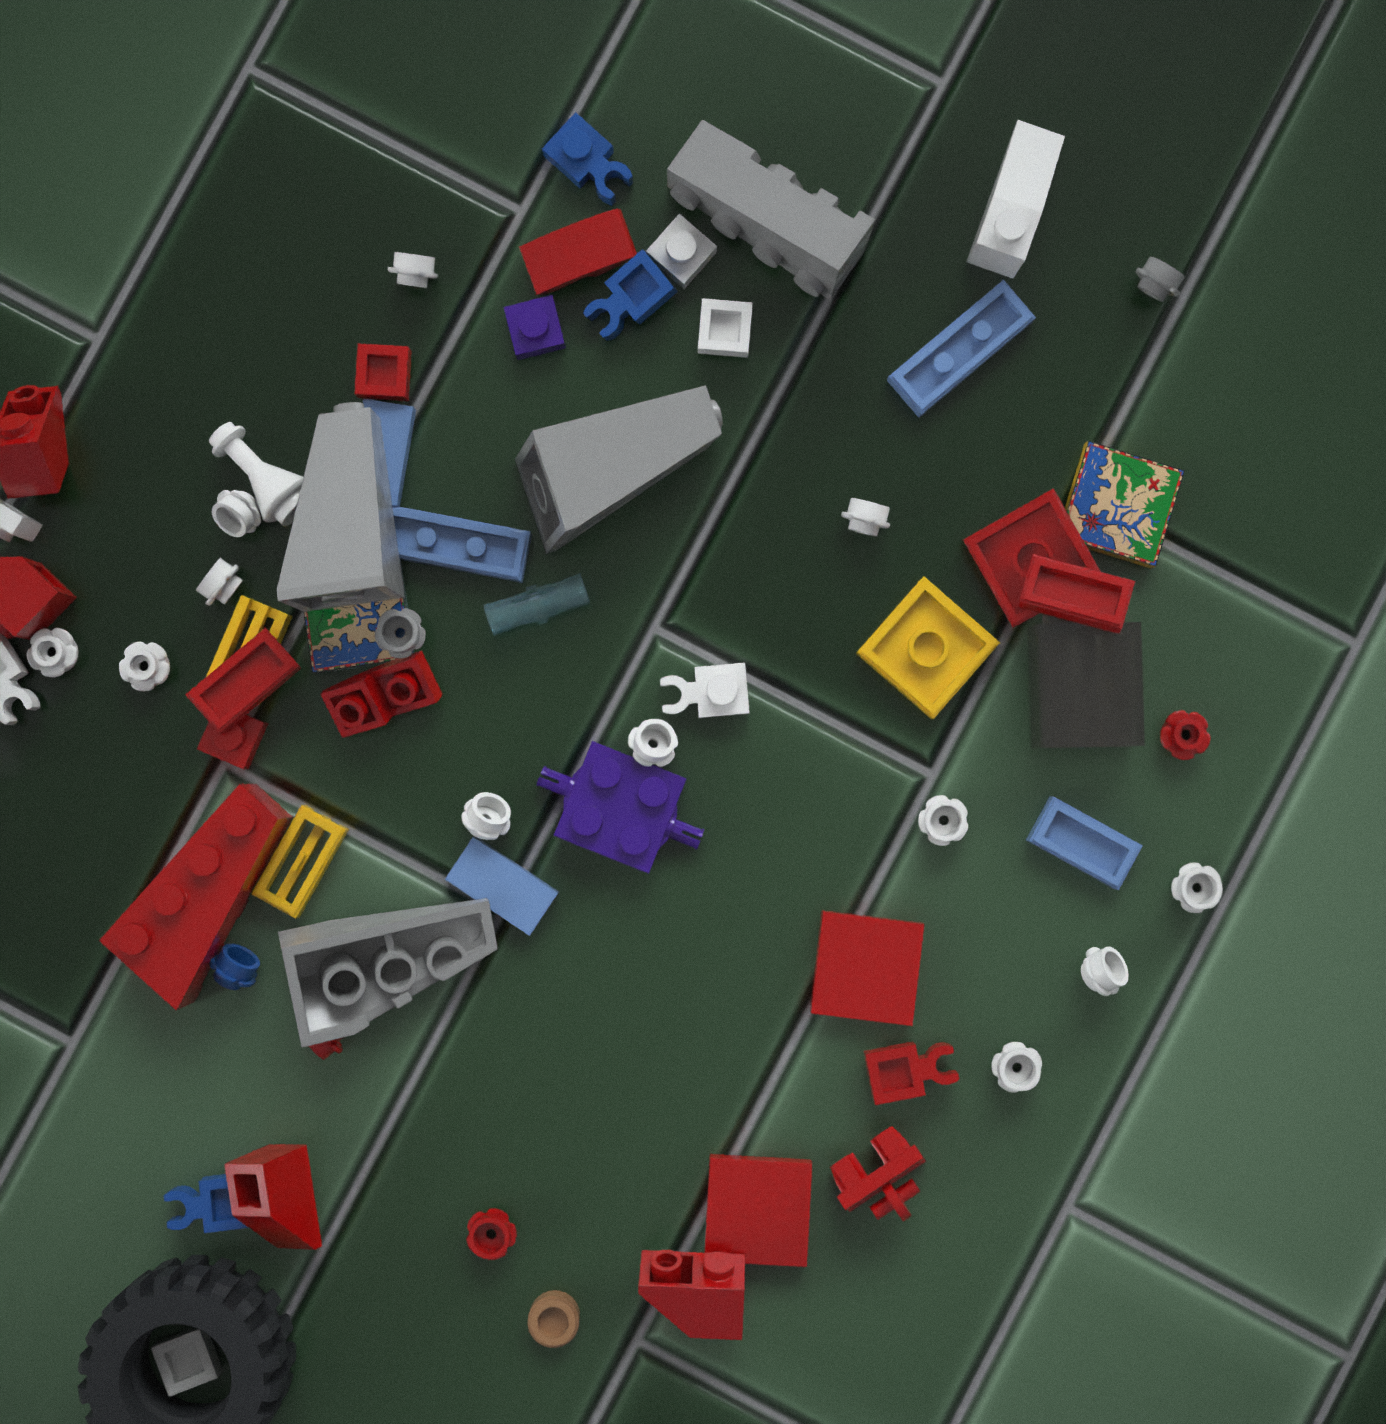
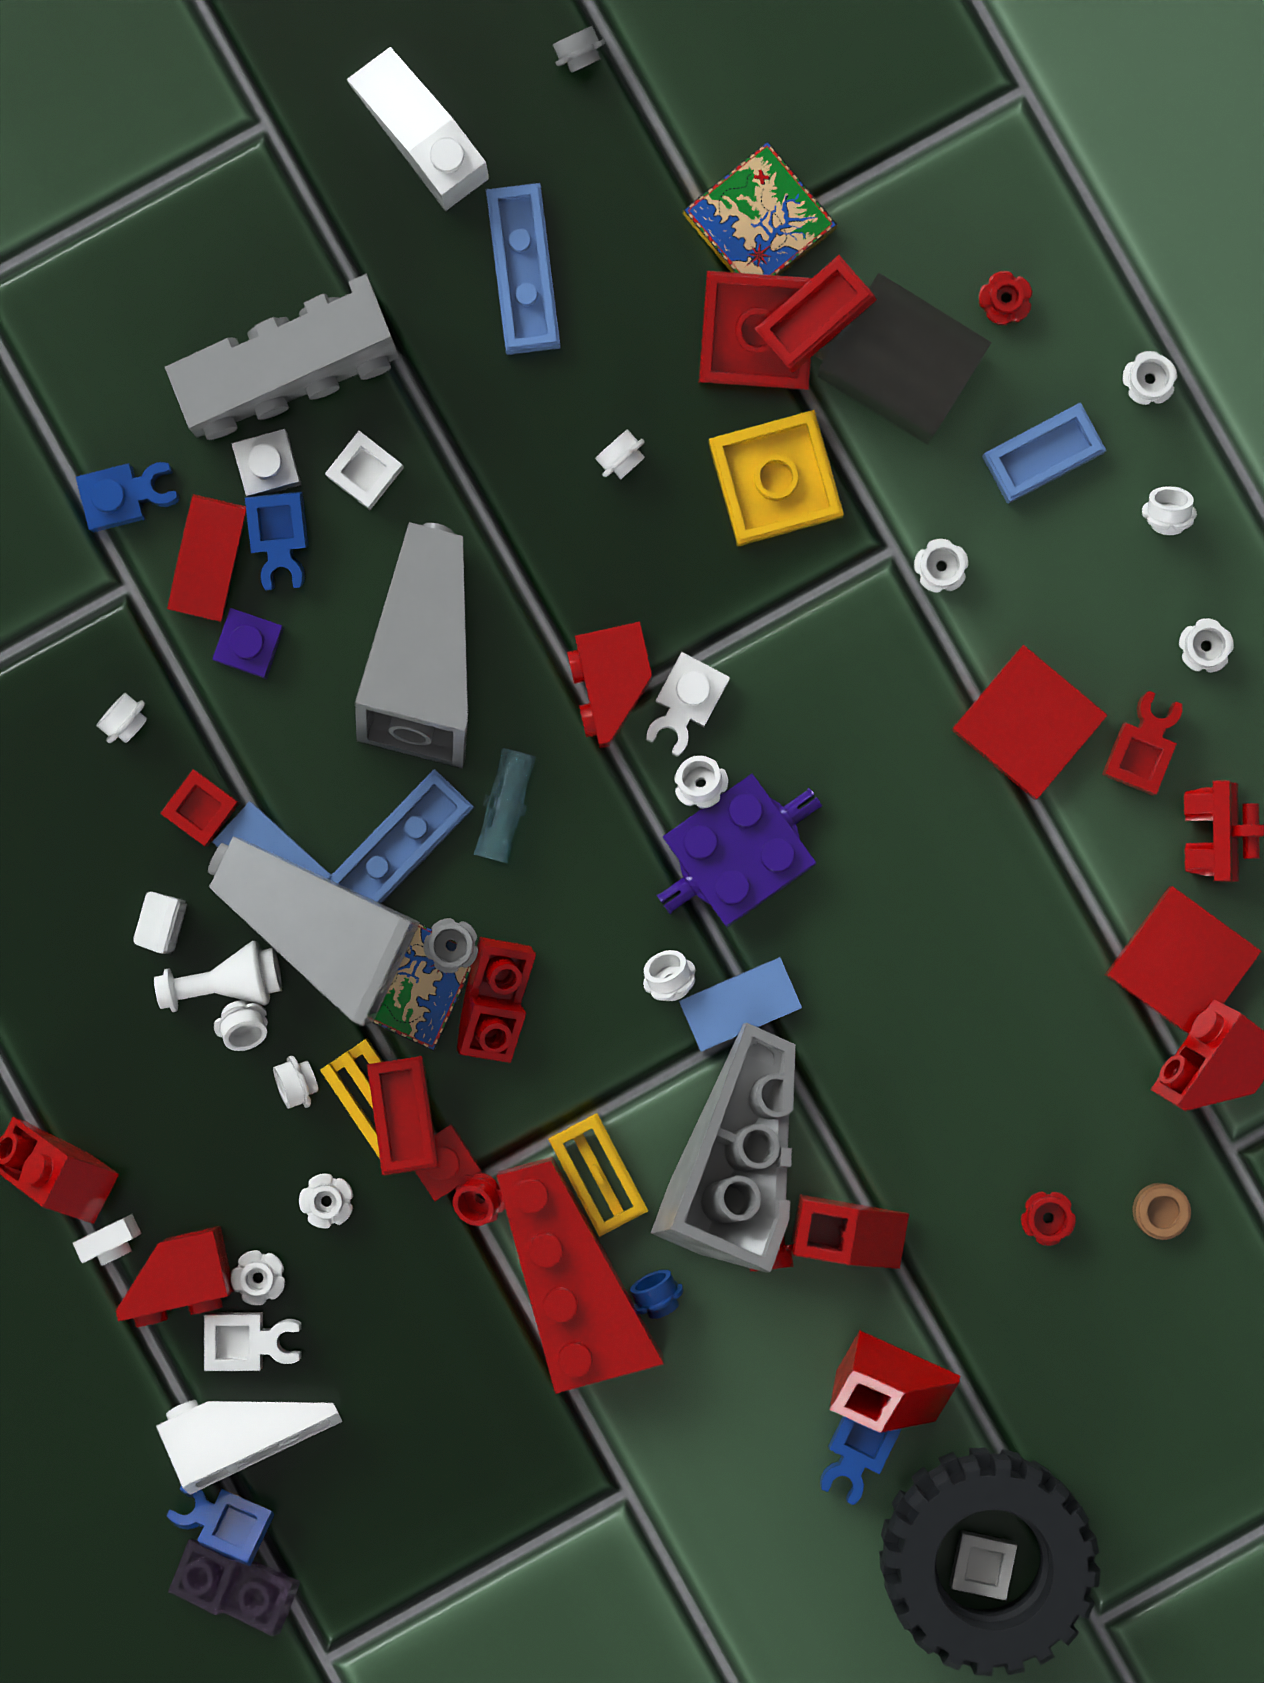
camera: 60 degrees left, 0 degrees up
none -> white slope [134,892,187,954]
none -> red plate [453,1173,505,1226]
none -> red slope [567,621,652,748]
none -> red slope [791,1194,909,1269]

